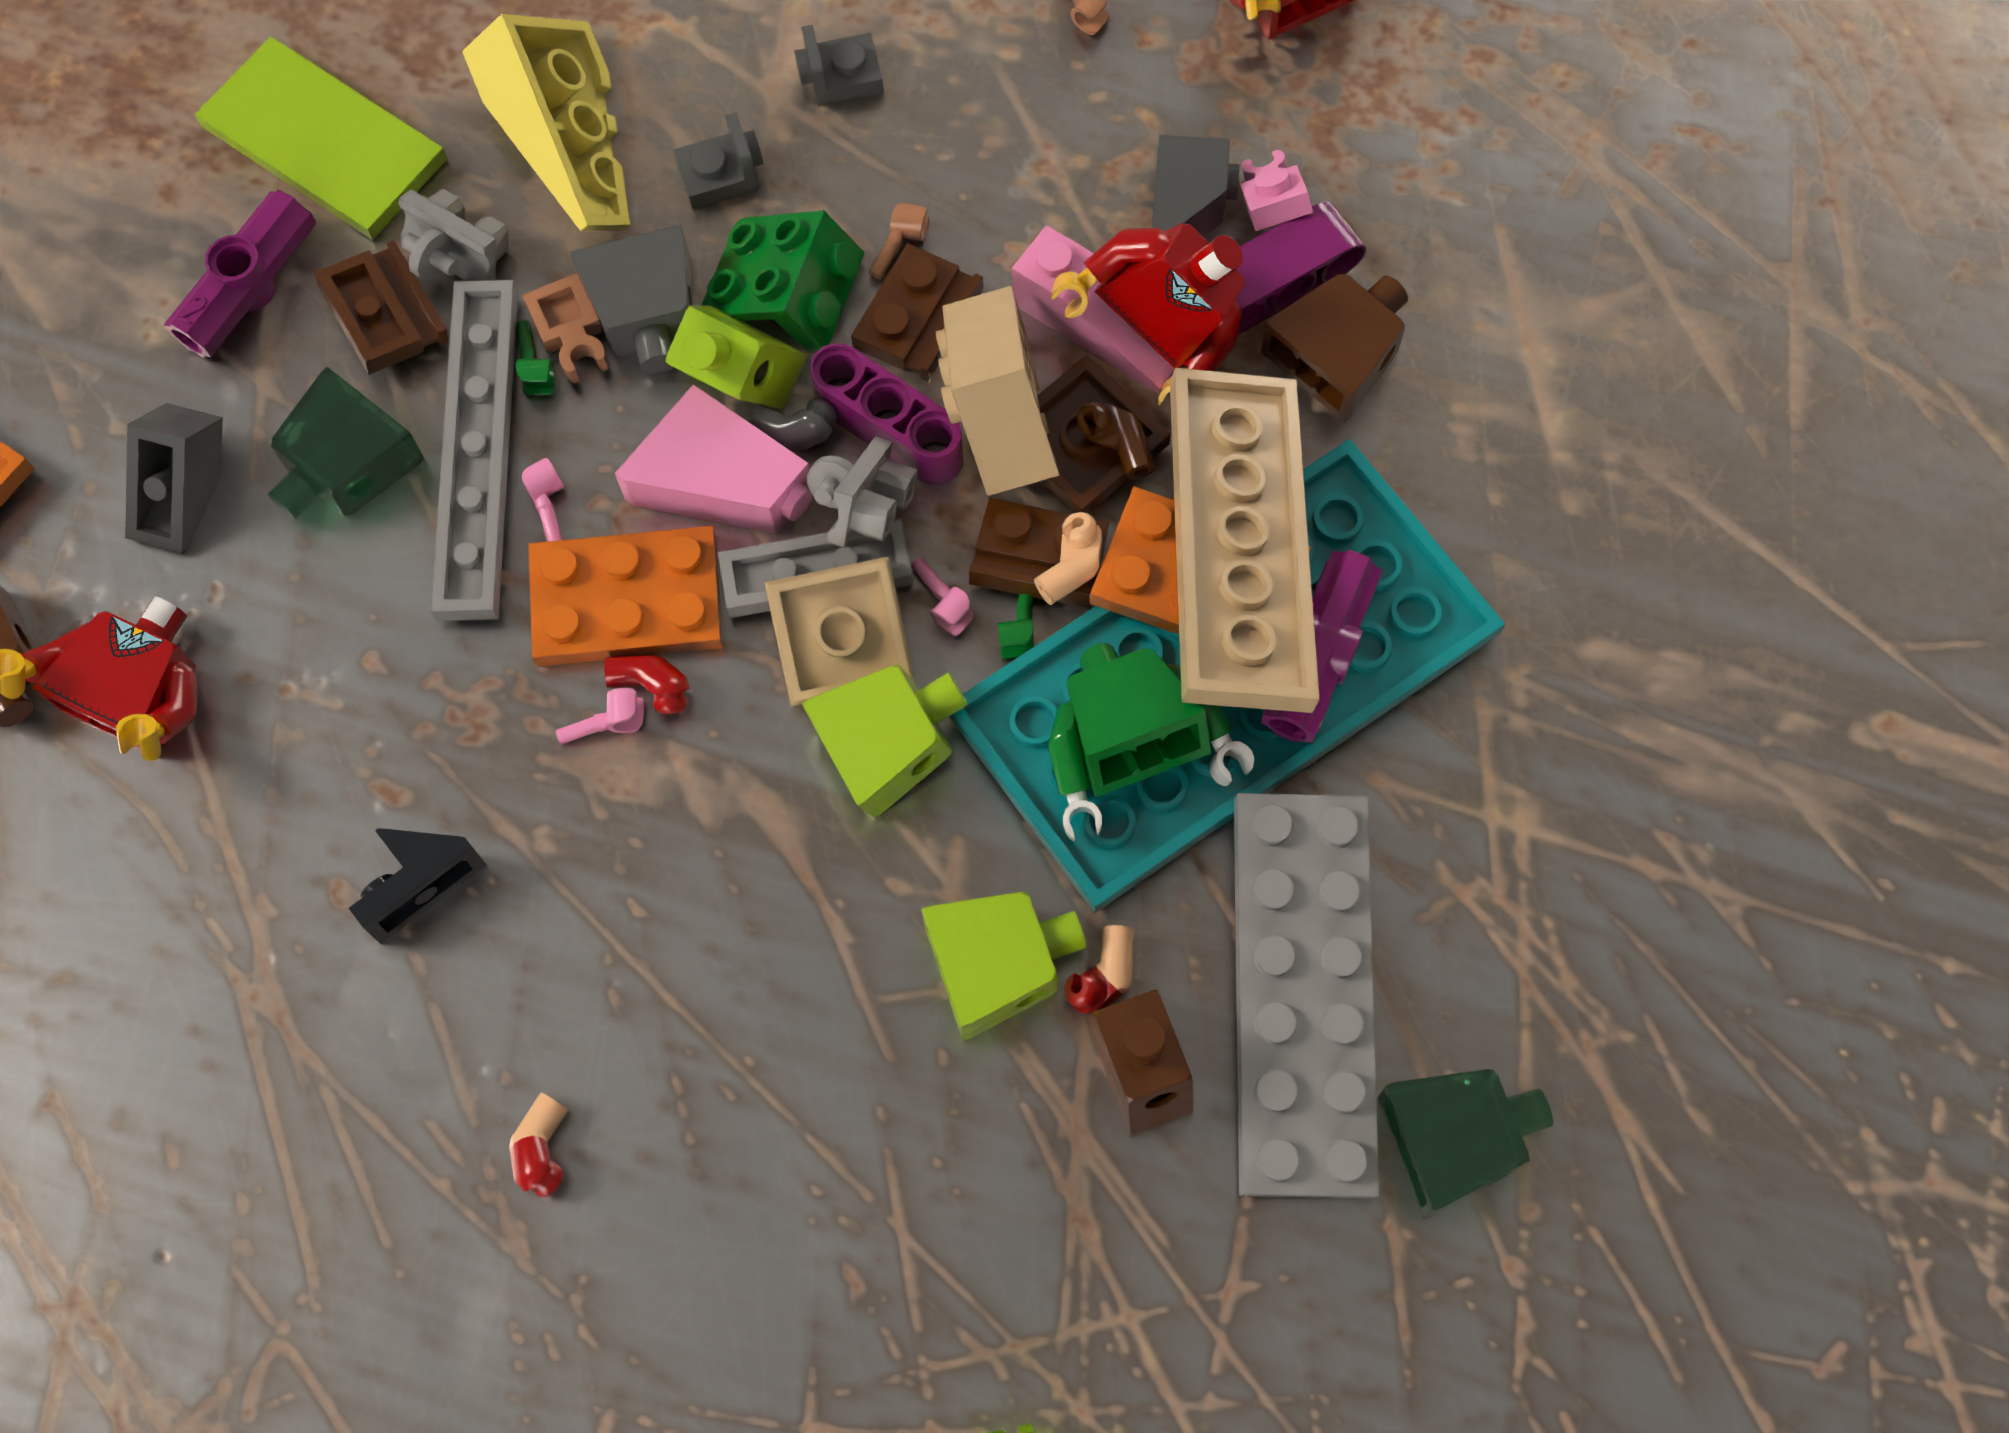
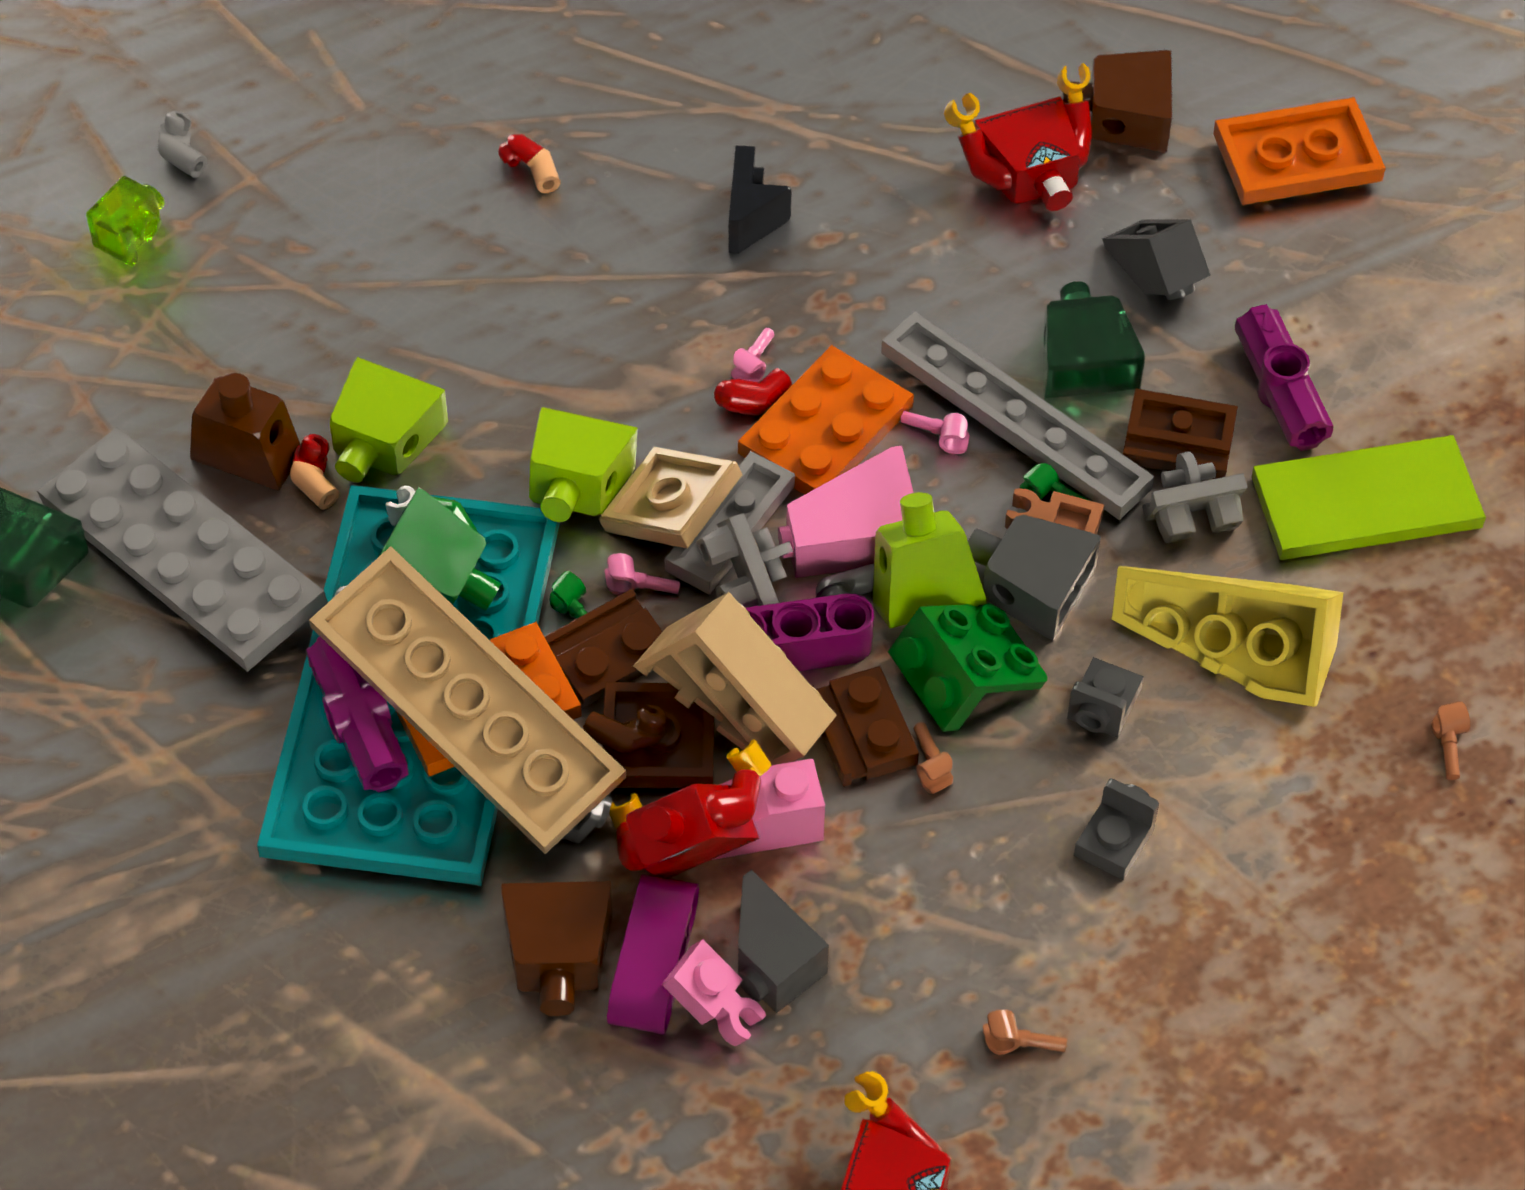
camera: 130 degrees right, 15 degrees down
light nougat arm [1034,512,1102,605] -> none

